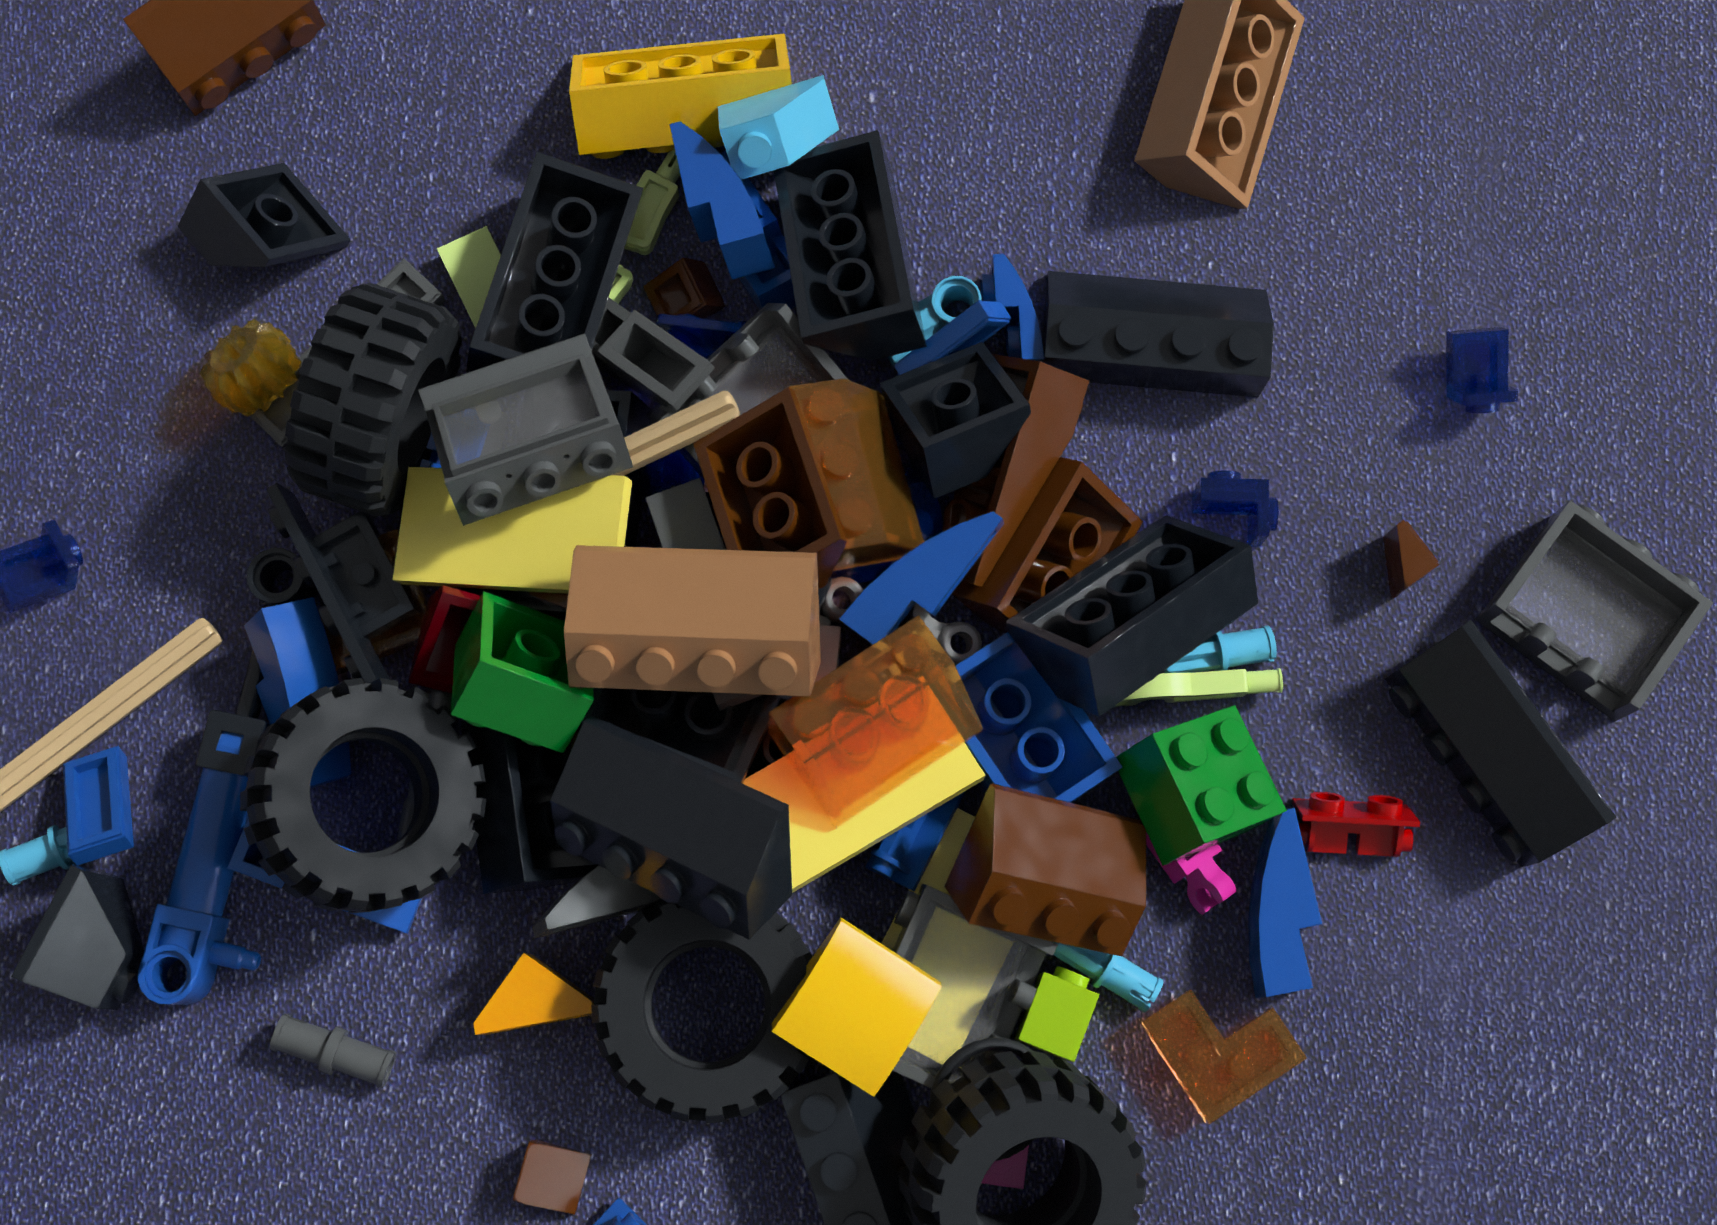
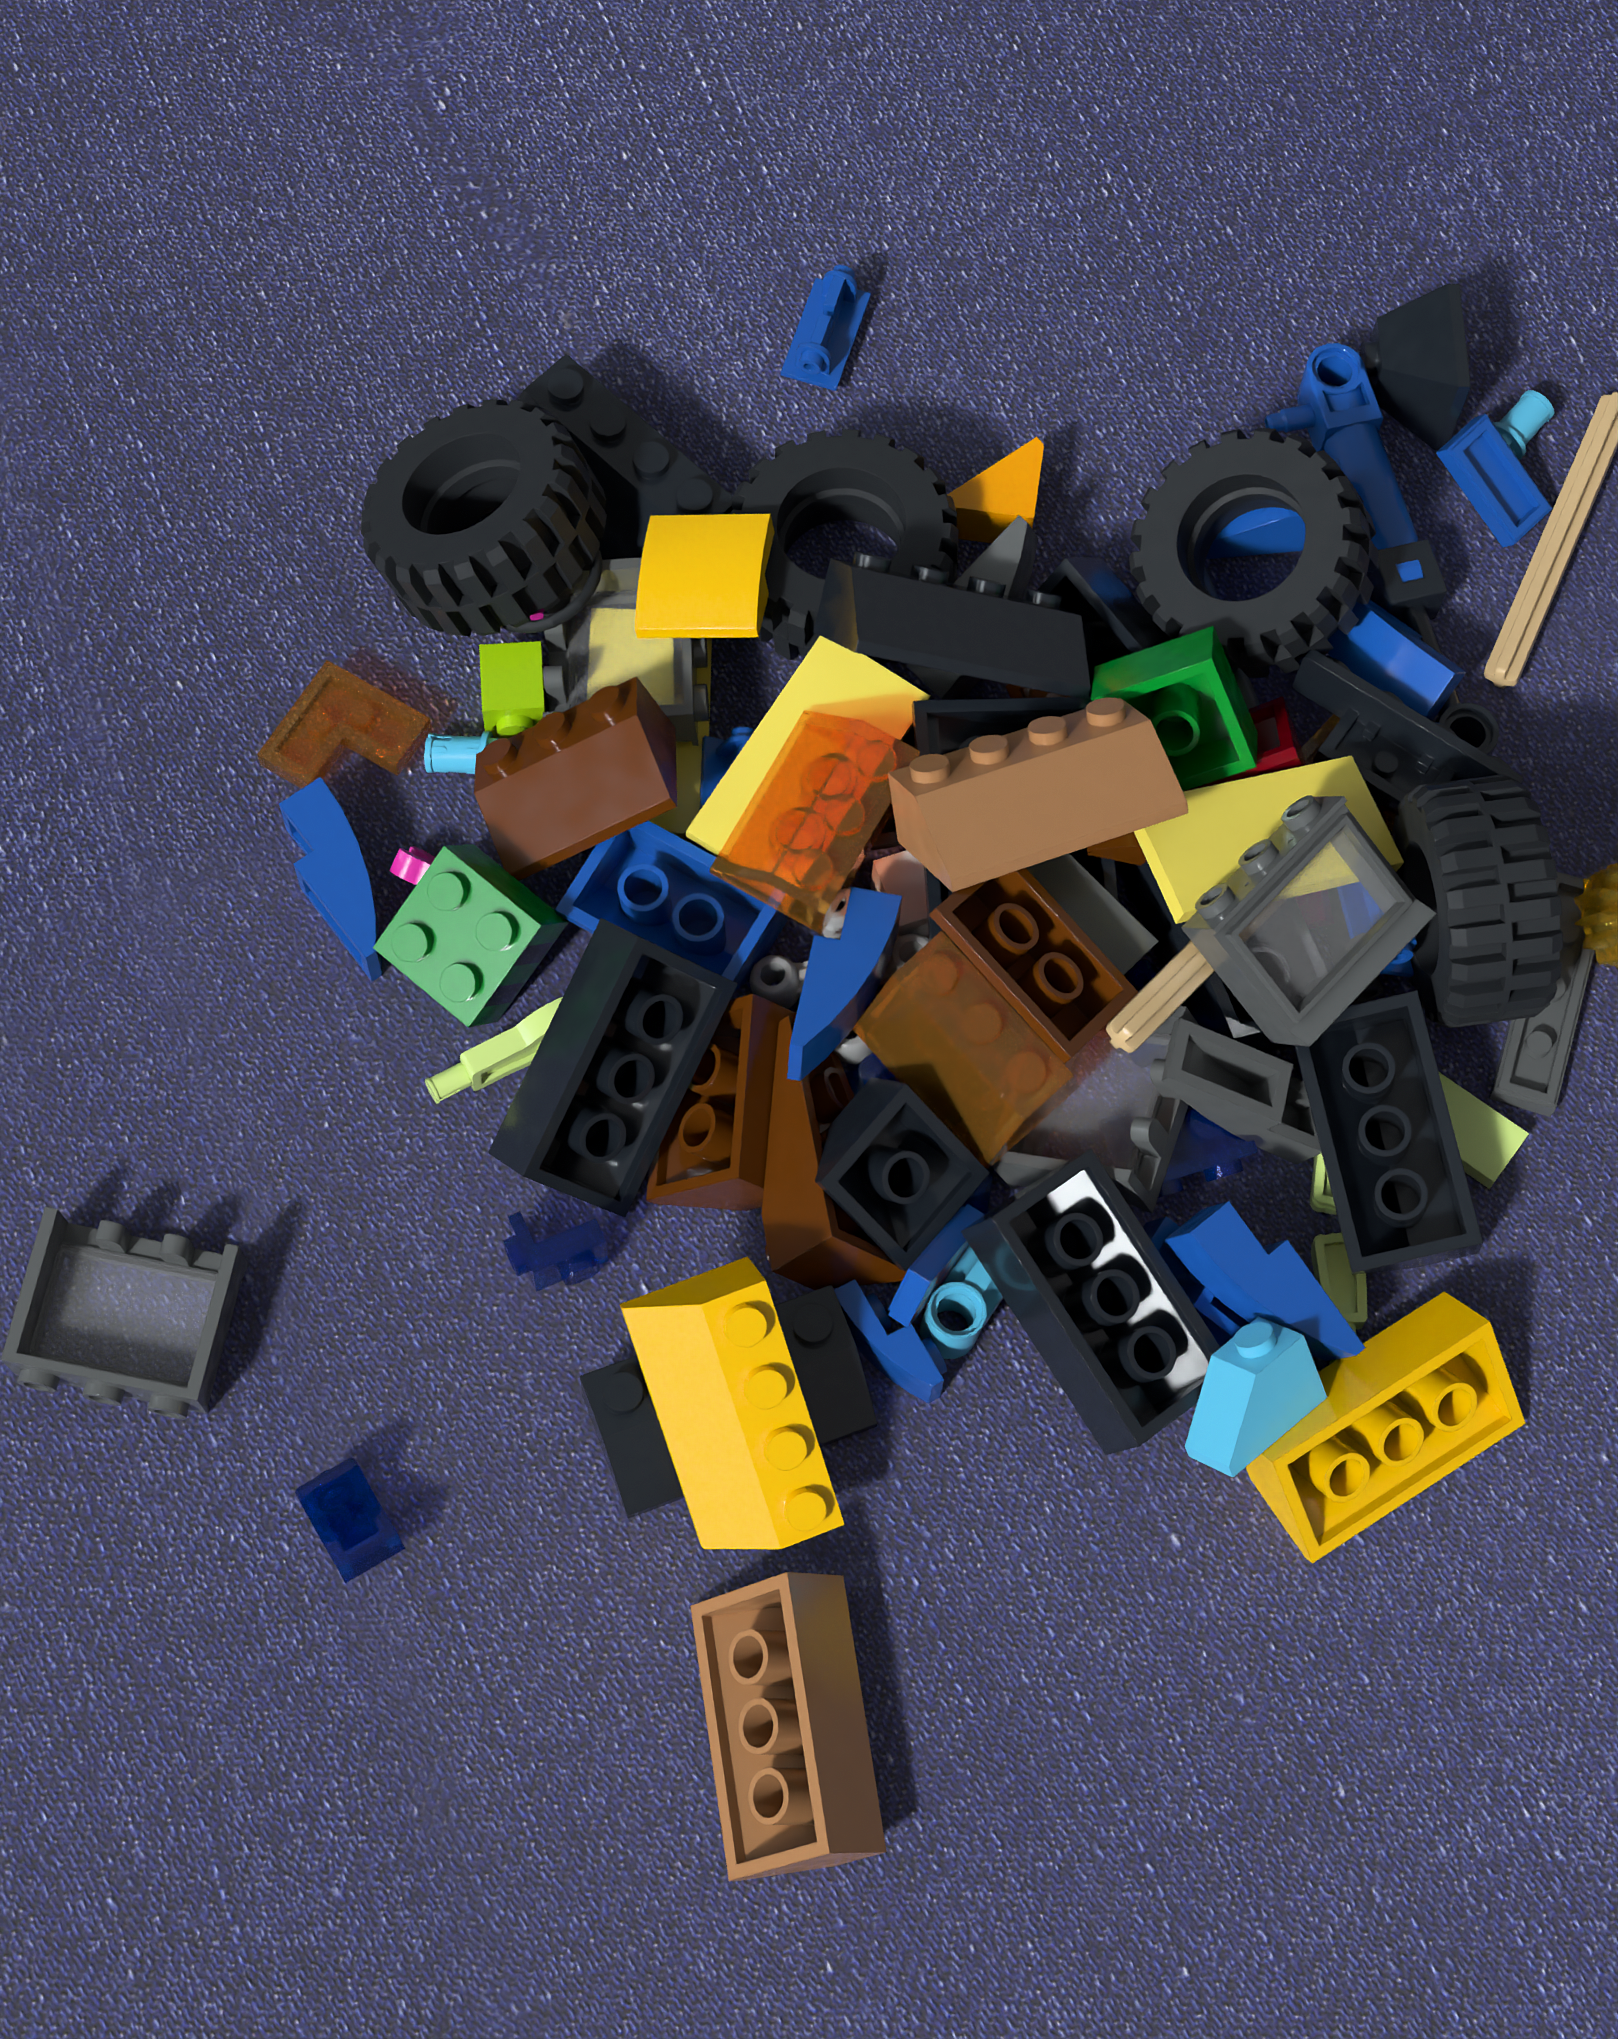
camera: 150 degrees right, 10 degrees down
dark grey pin [270,1013,397,1088] -> none
reddish brown slope [513,1139,592,1214] -> none
reddish brown slope [643,257,725,334] -> none
medium azure axle [1164,625,1277,673] -> none
red hinge [1292,792,1420,857] -> none
reddish brown slope [1383,520,1439,599] -> none
black slope [1385,620,1617,867] -> none
none -> yellow slope [619,1256,845,1549]

